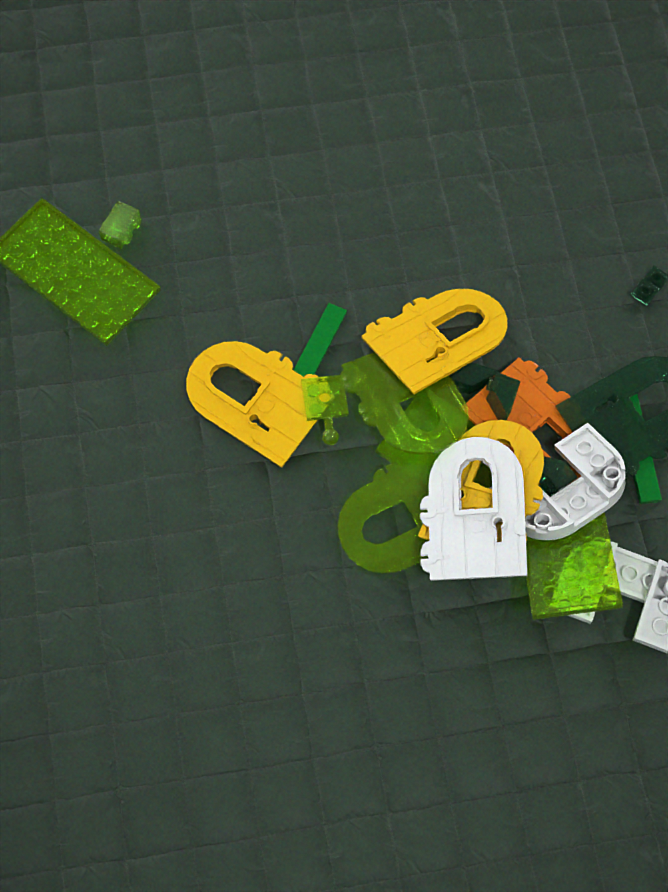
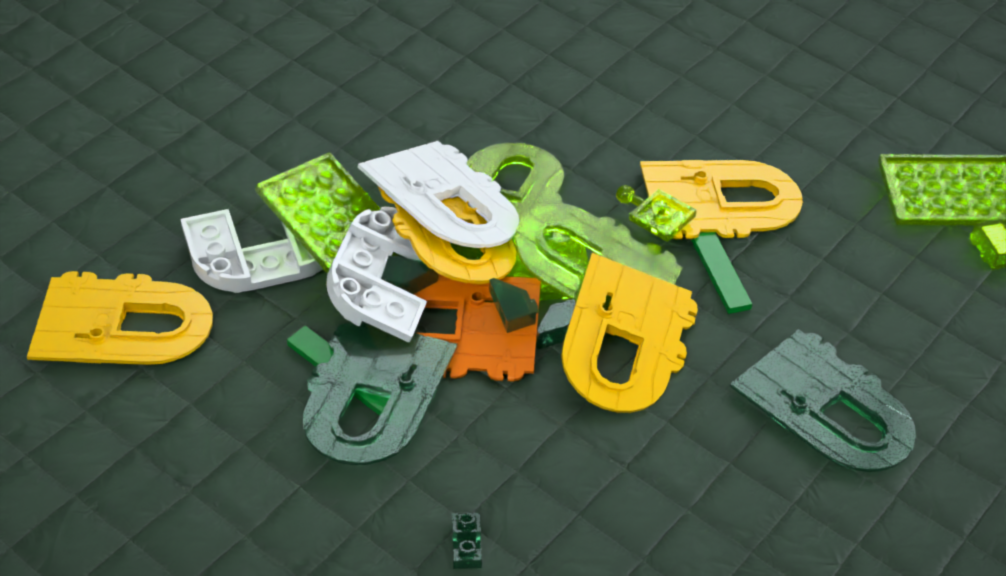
camera: 140 degrees right, 20 degrees down
none -> clear green door [730,329,916,472]

